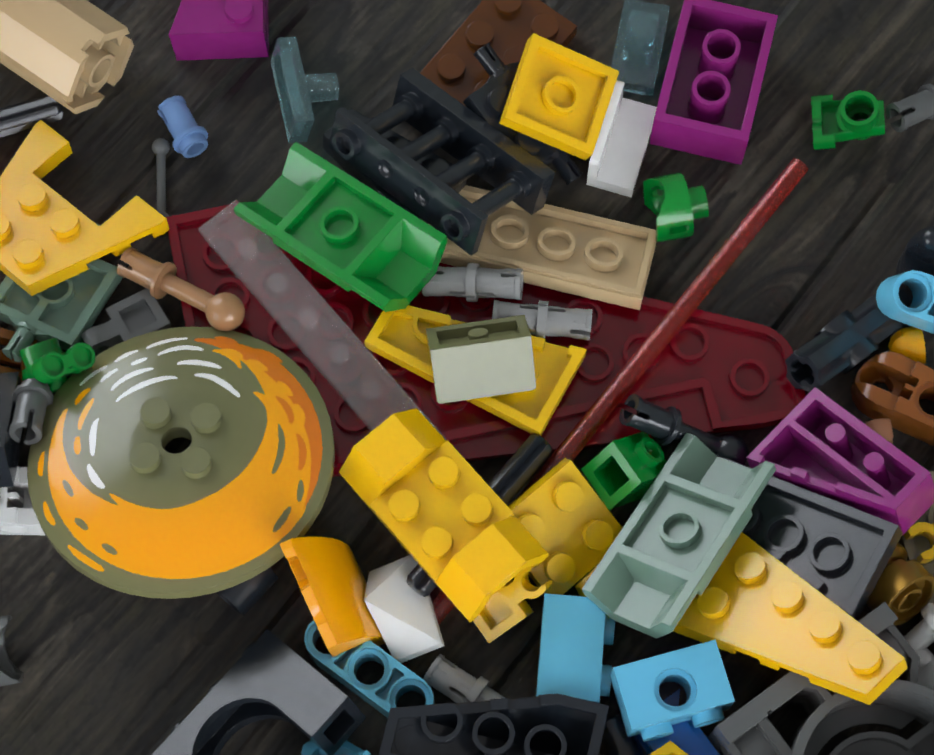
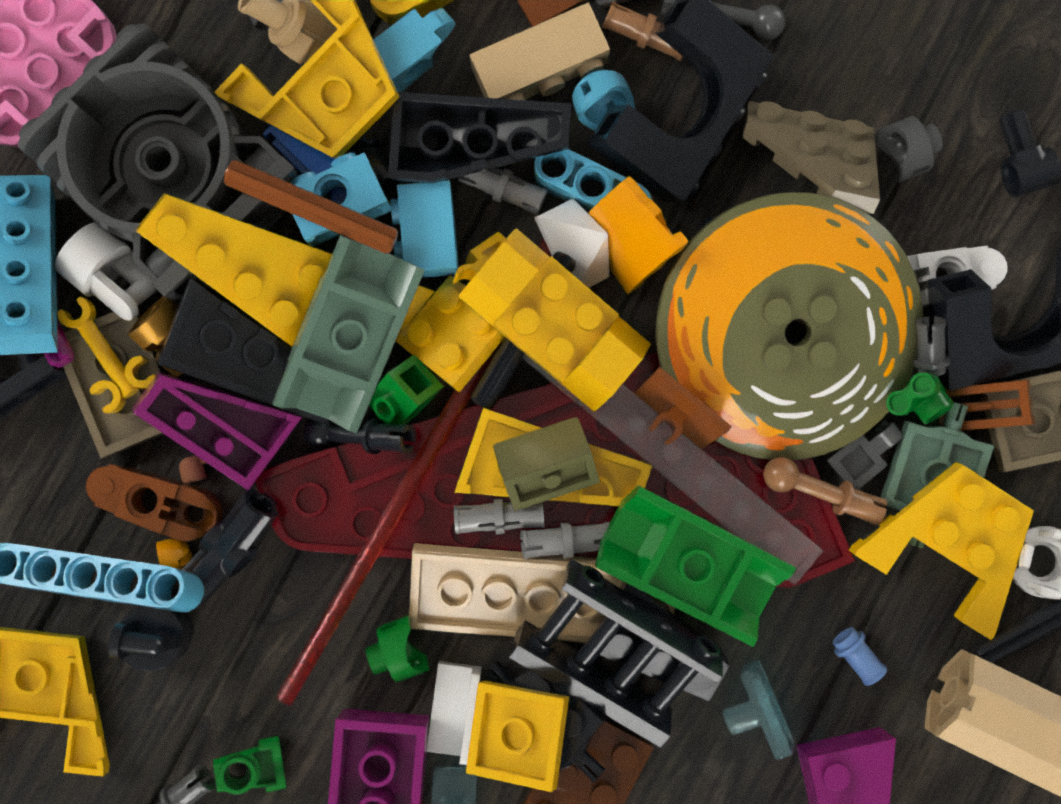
camera: 165 degrees right, 15 degrees up
dark grey hinge [152,138,170,217] -> none
none -> dark orange axle [224,160,398,254]
none -> dark orange piece [633,367,732,450]
none -> dark tan plate [743,101,880,214]

